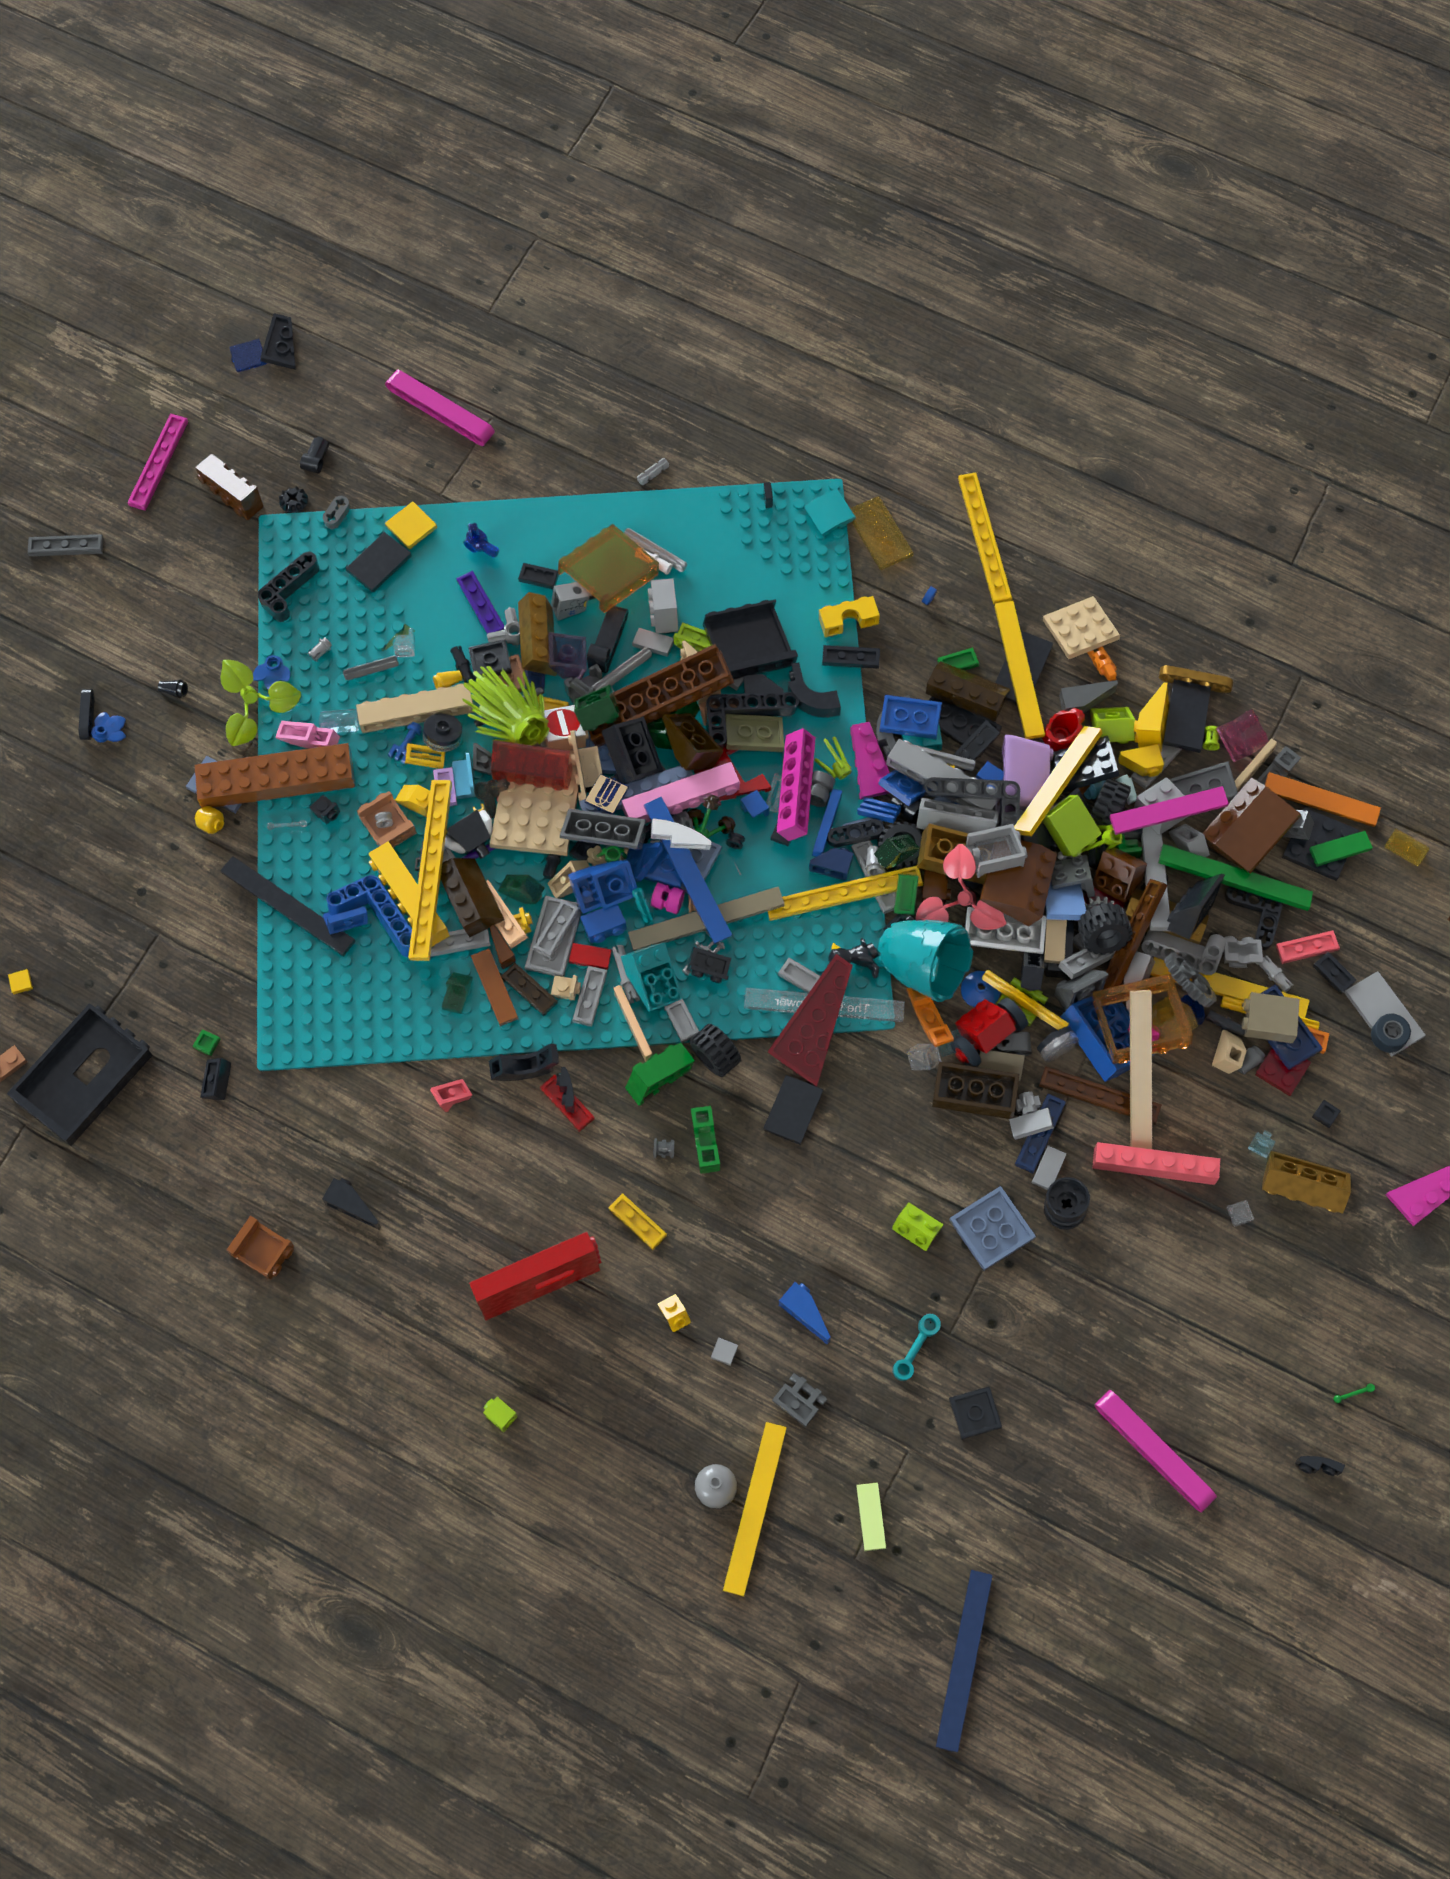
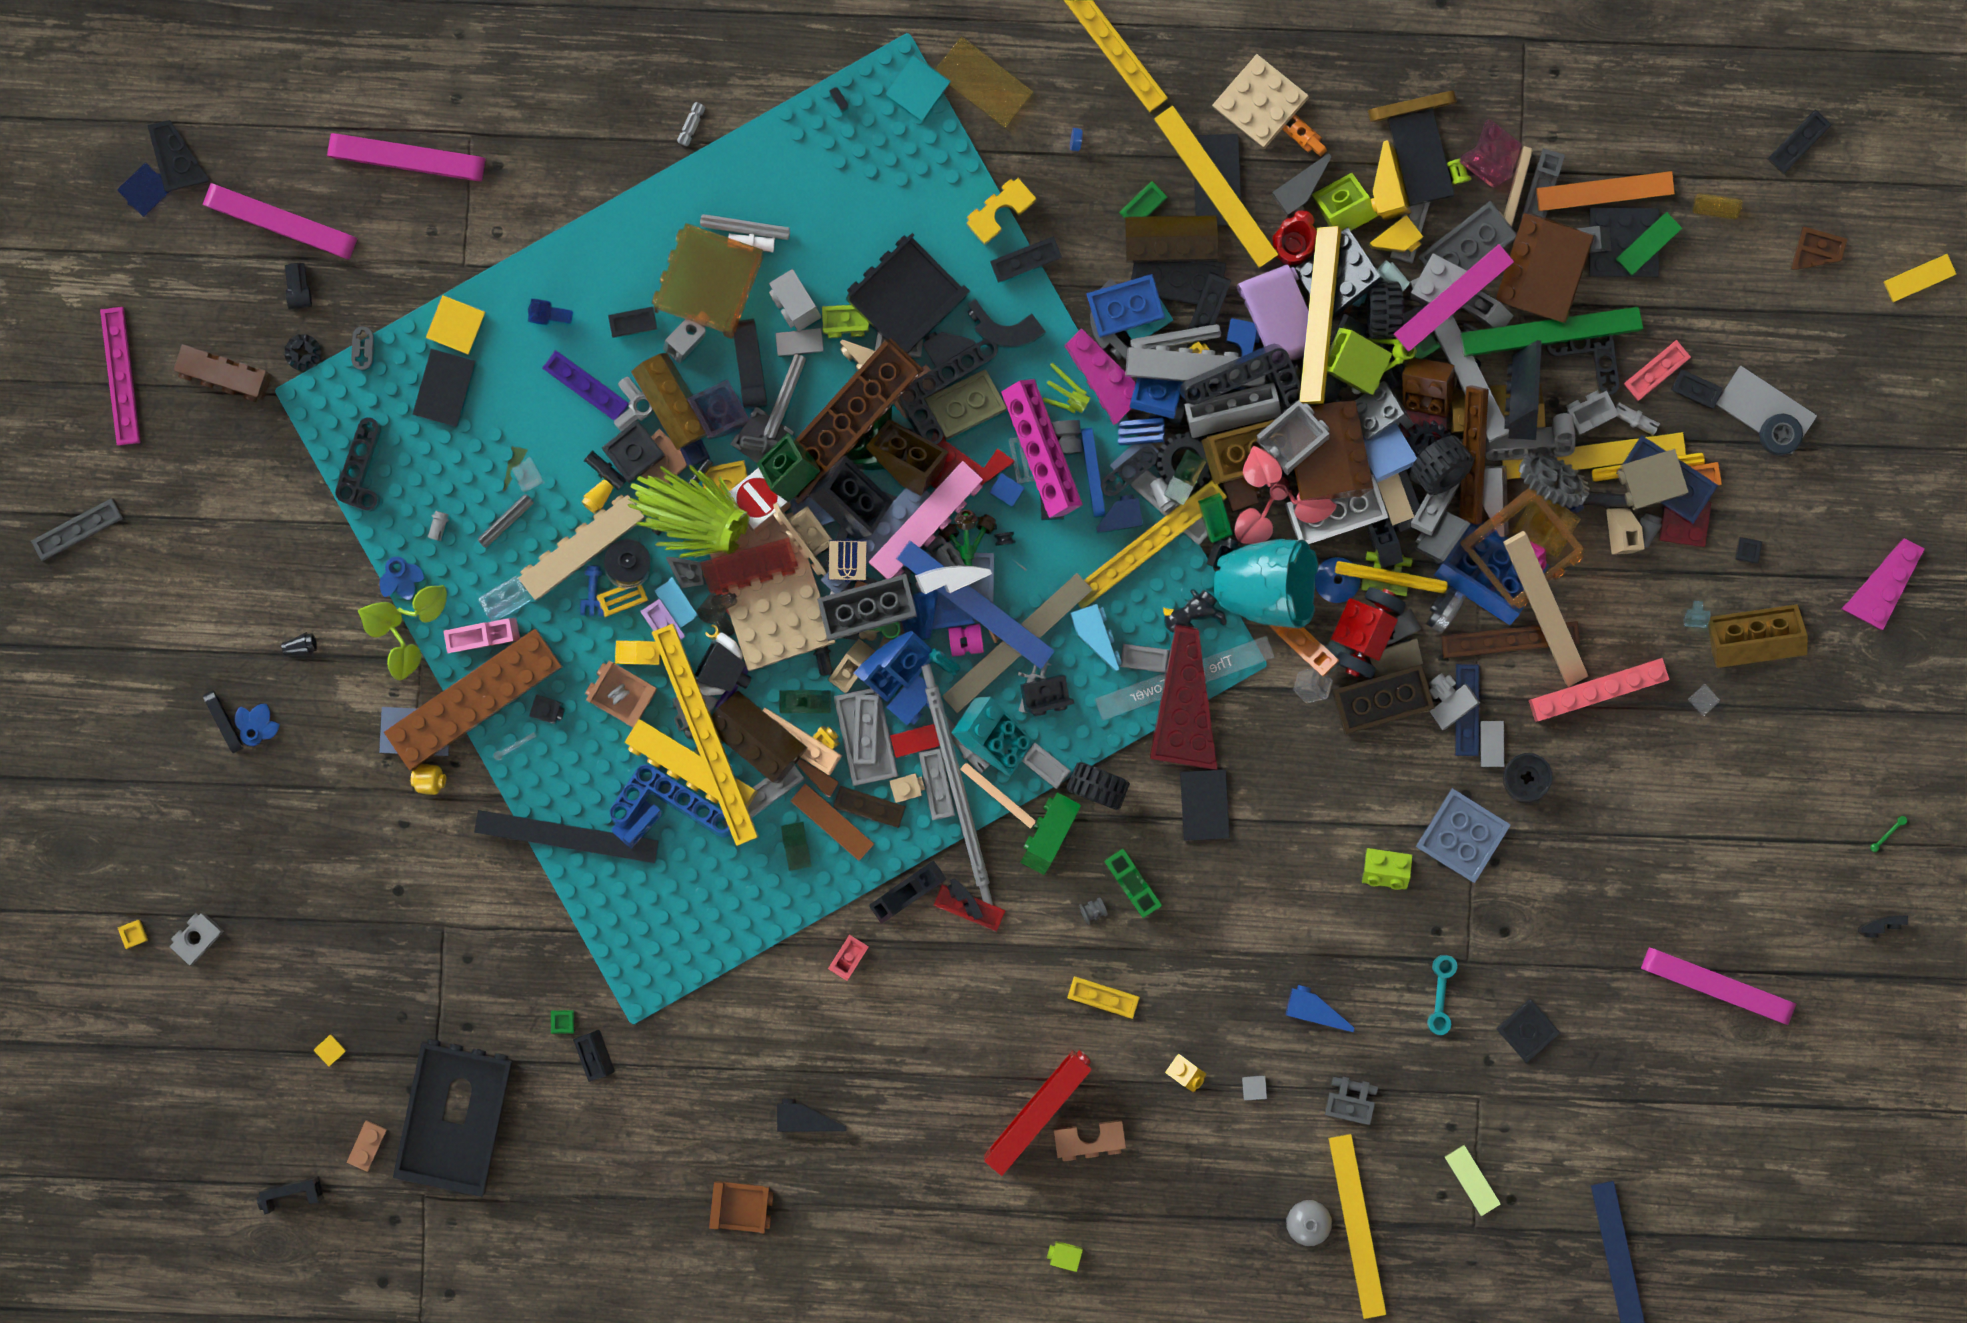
camera: 25 degrees left, 20 degrees up
none -> dark pink beam [203,183,358,260]
none -> light grey axle [921,664,993,905]
none -> nougat arch [1054,1120,1126,1161]
none -> medium azure slope [1070,604,1122,671]

